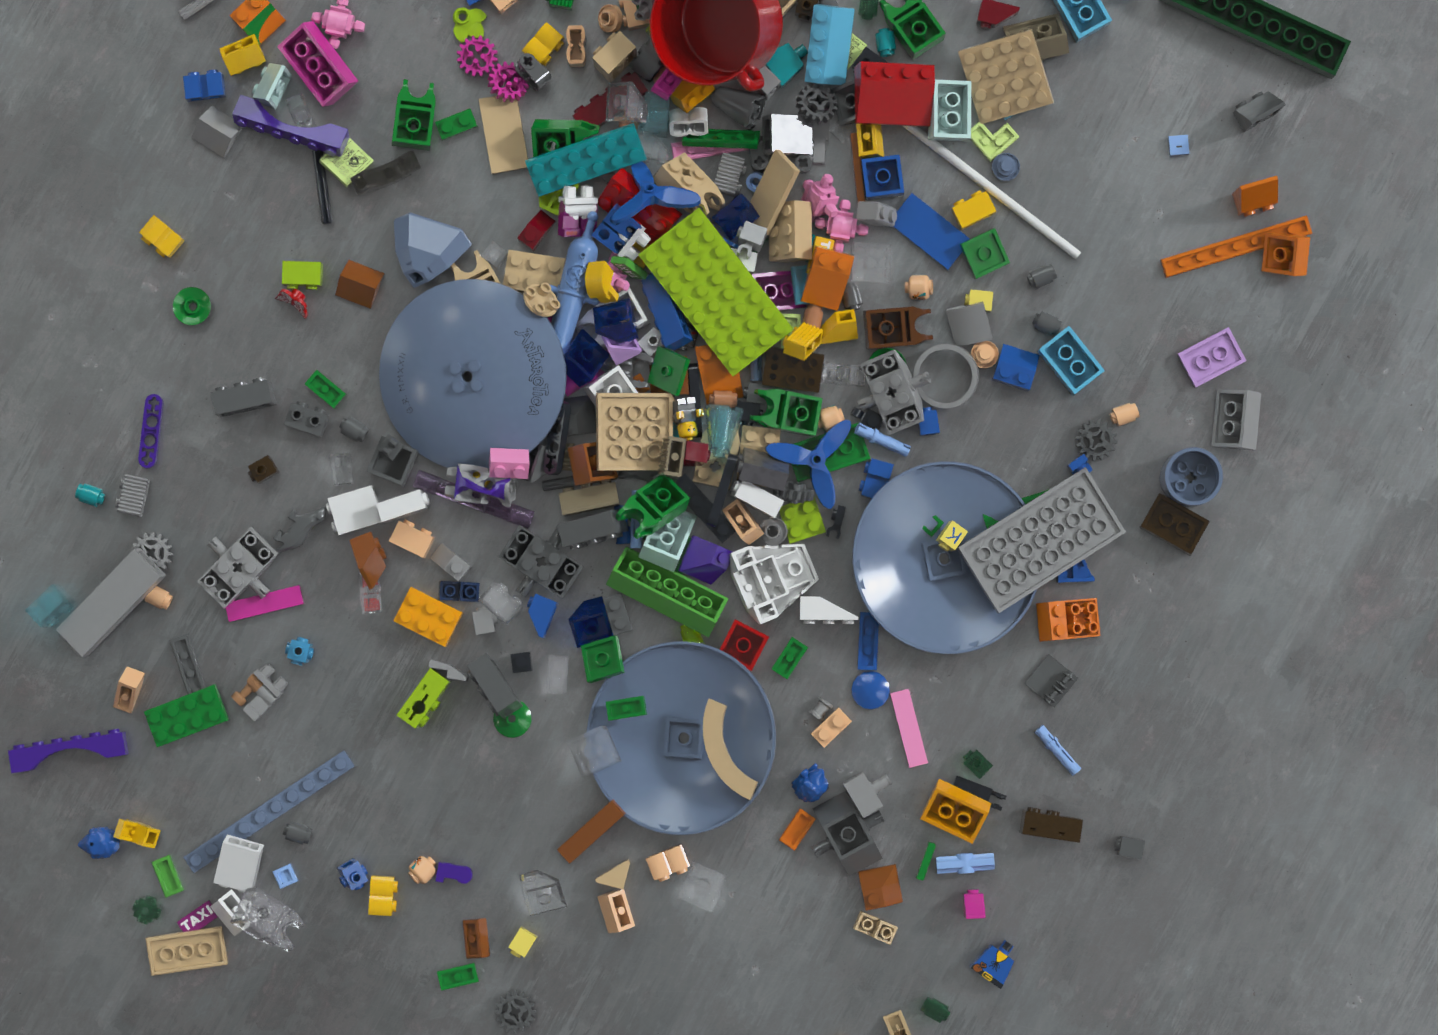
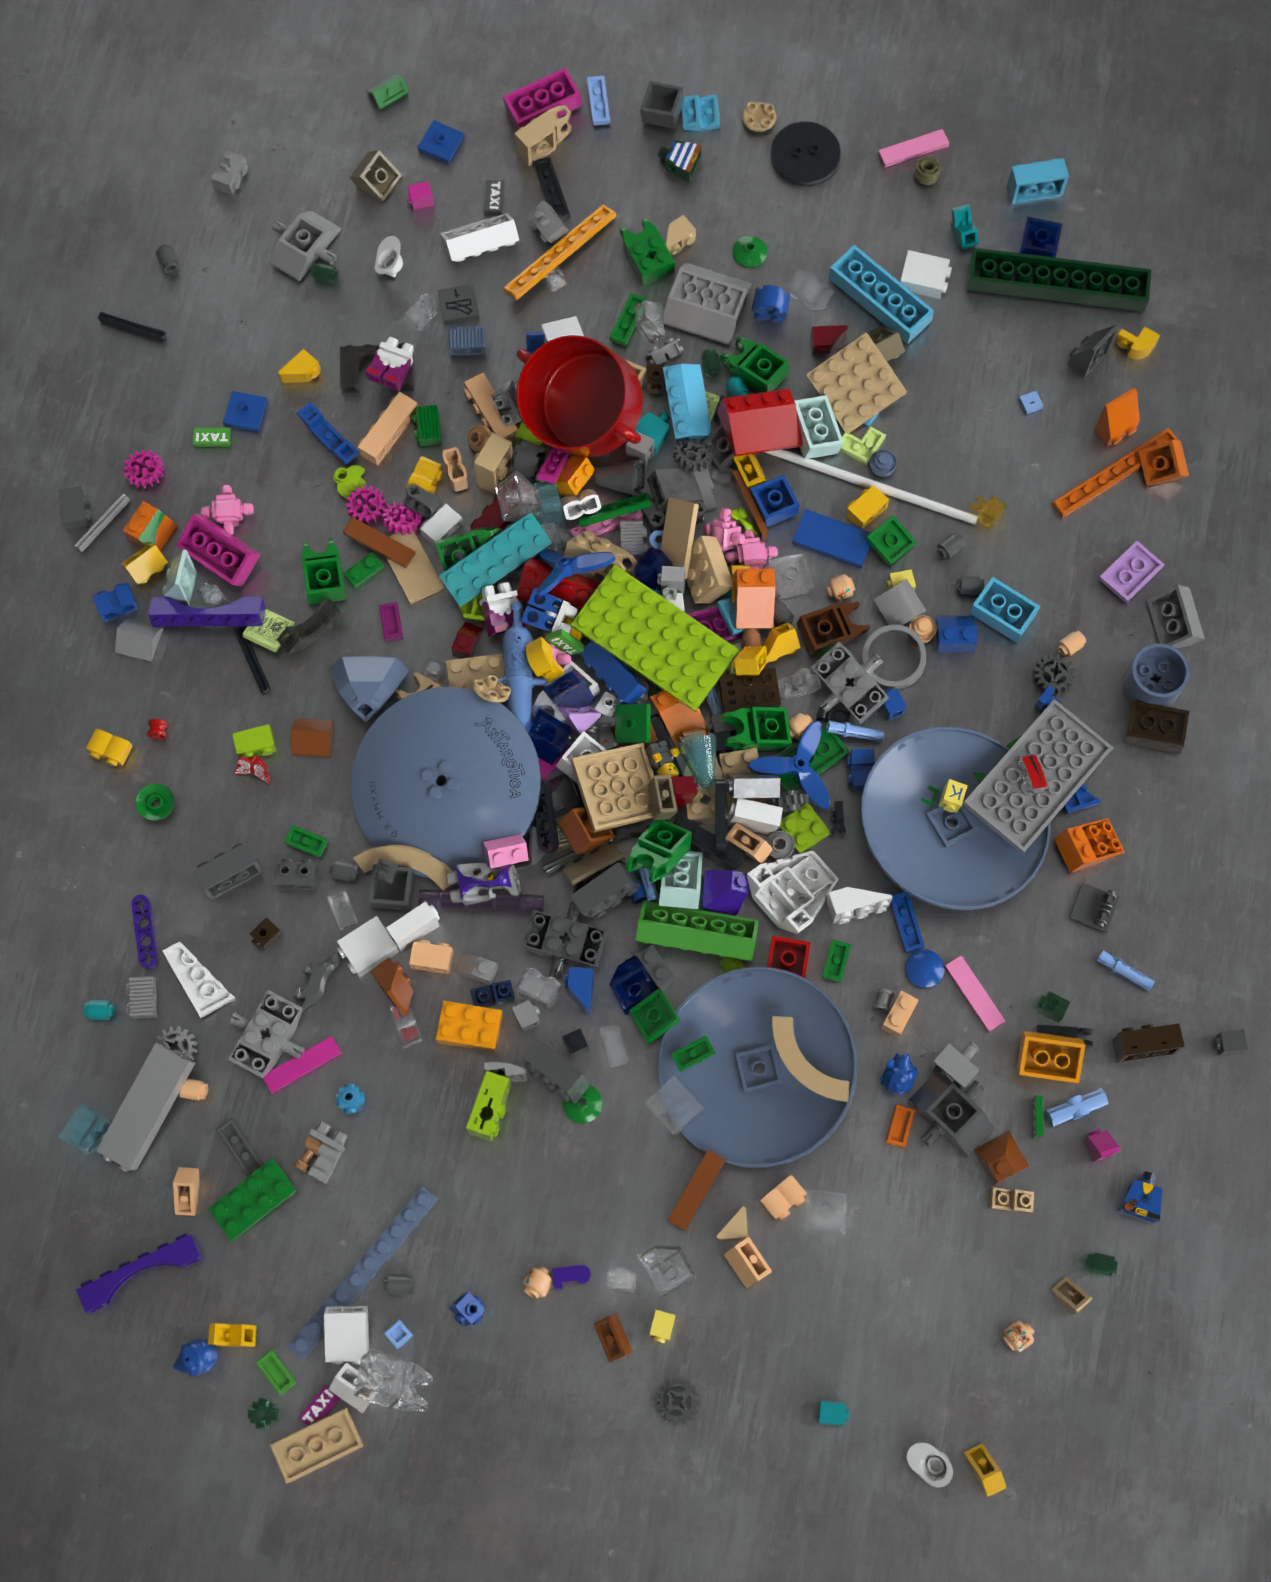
camera: 20 degrees left, 15 degrees down
yellow brick [368,875,398,916] -> none
green plate [437,962,479,991] -> none
light grey brick [856,201,897,227] -> none
none -> red wheel [147,719,168,739]
none -> white wing [162,942,235,1018]
none -> dark orange tile [343,517,416,568]
none -> tan tile [353,844,452,891]
none -> magenta tile [379,602,403,641]
none -> white brick [420,504,463,549]
none -> clear slope [607,1266,637,1294]
none -> lime plate [731,508,757,535]
none -> clear yellow brick [970,495,1008,529]
none -> slope [1017,753,1049,794]
none -> yellow brick [1115,327,1160,359]

